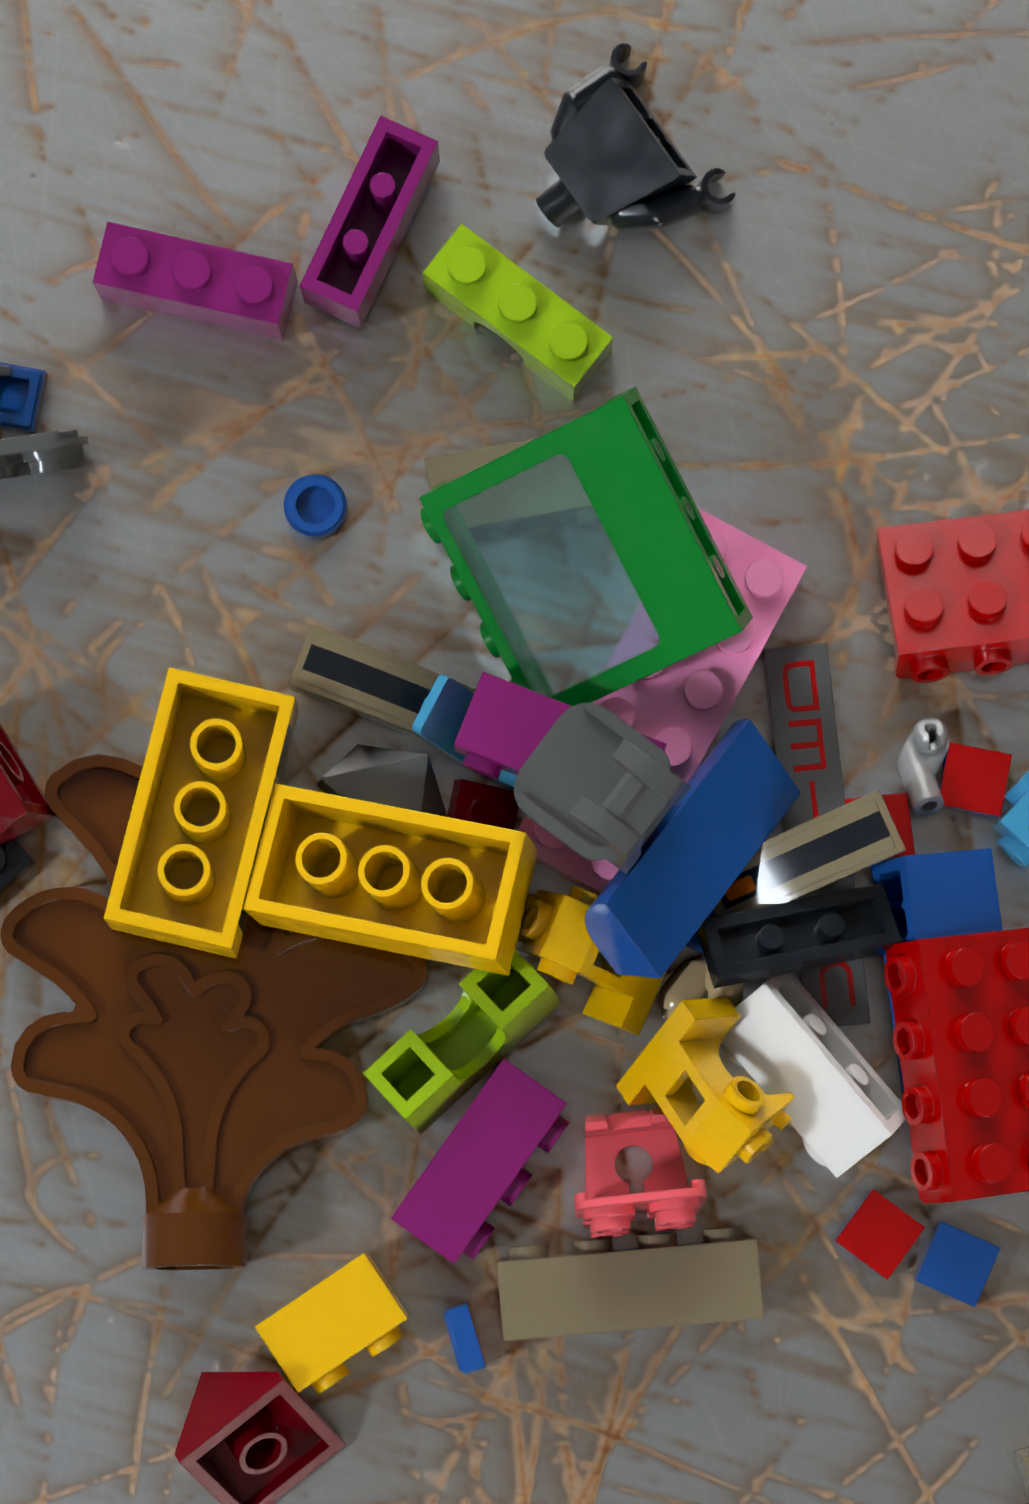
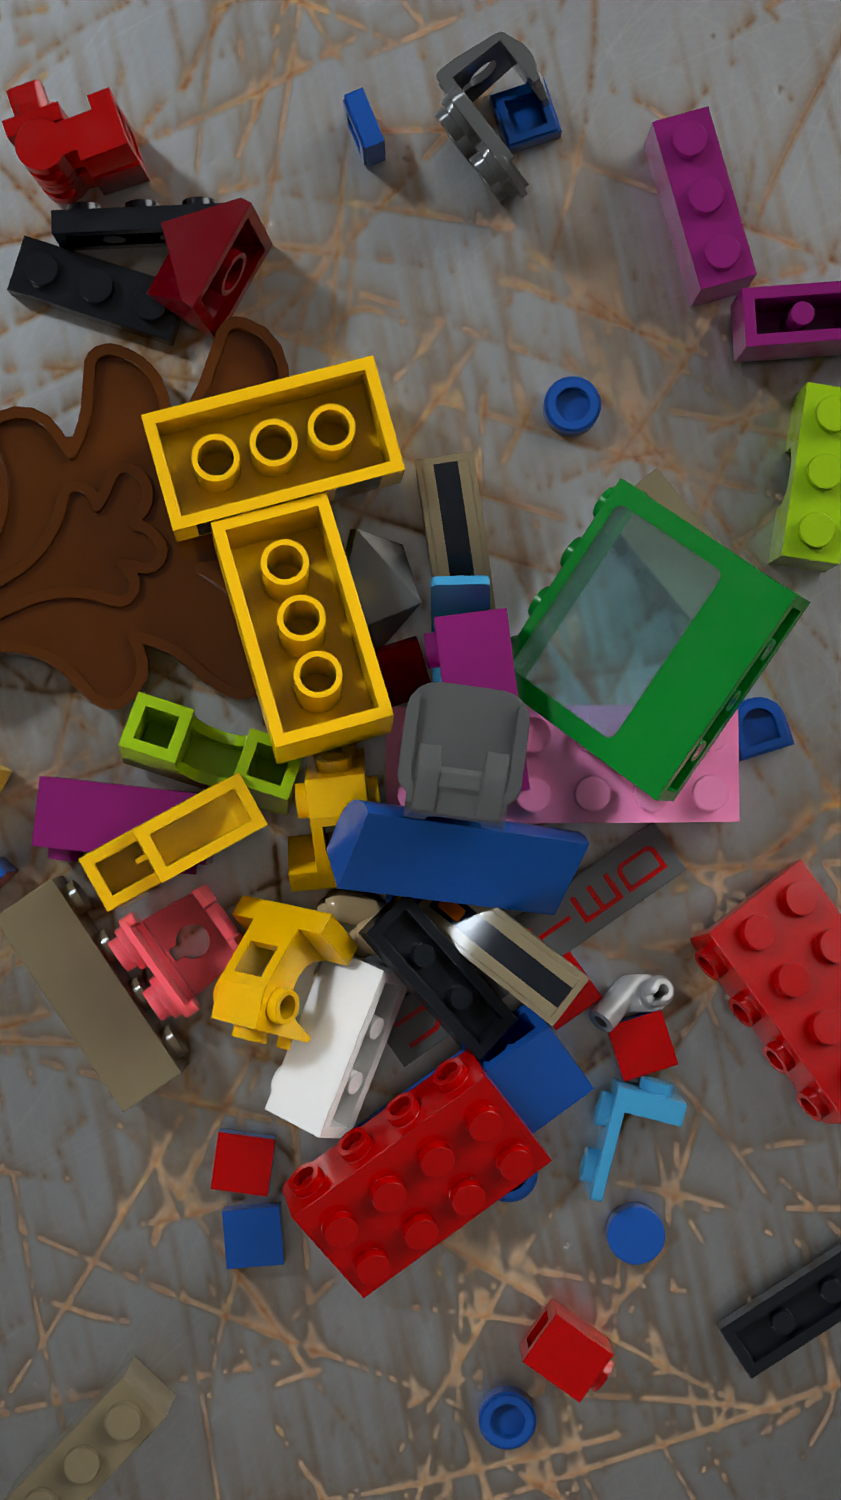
camera: 60 degrees right, 5 degrees up
none -> yellow slope [78,773,268,912]
none -> blue tile [738,697,795,762]

